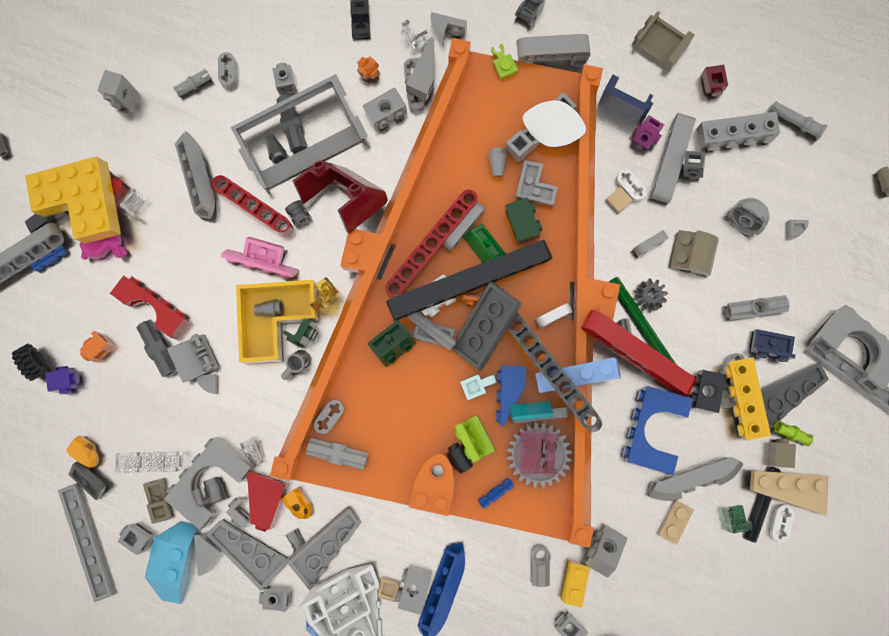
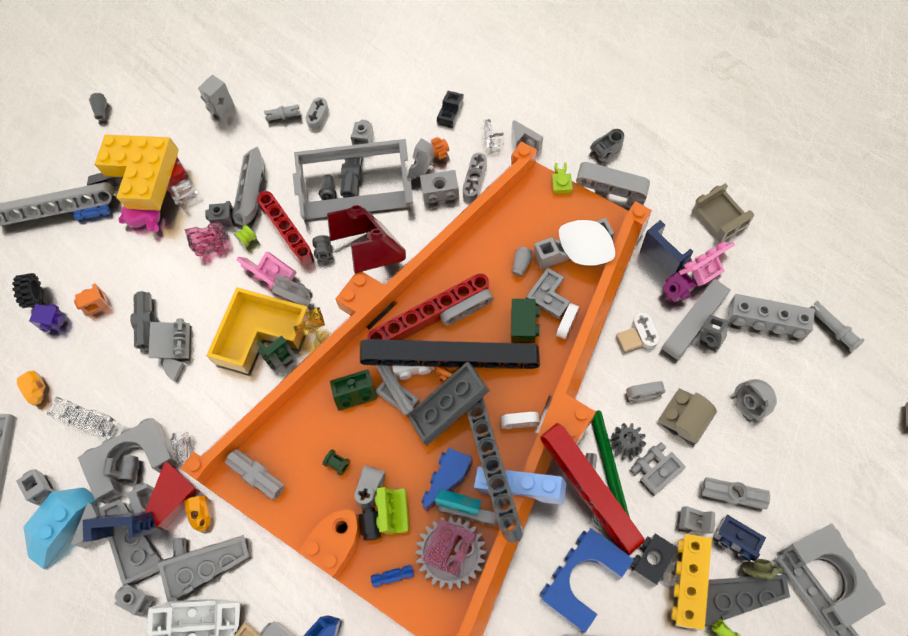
camera: 20 degrees right, 15 degrees down
dark grey plate [68,461,106,500] -> none
red arch [109,275,189,340] -> none
dark tan slope [143,478,172,524] -> none
flat silver cone [254,299,284,317] -> none
light grey piece [281,350,310,380] -> none
light grey beam [314,400,344,434] -> none
light grey slope [404,37,435,101] -> none
light aqua plate [460,374,497,400] -> none
green slope [464,224,506,263] -> none
dark red brick [701,64,729,96] -> none
light grey tile [787,220,809,239] -> none
none -> dark blue panel [83,512,155,542]
none -> clear pink cylinder [184,221,226,256]
none -> dark grey brick [205,201,234,227]
none -> lime wheel [234,225,257,247]
none -> light grey plate [272,274,311,307]
none -> dark green bush [322,449,351,476]
none -> light grey piece [354,465,386,509]
none -> light grey cylinder [407,138,434,179]
none -> white beam [556,303,580,340]
none -> light grey plate [631,442,686,495]
none -> bright pink bracket [679,241,735,286]
none -> light grey bracket [679,506,716,534]
none -> olive animal [743,559,784,580]

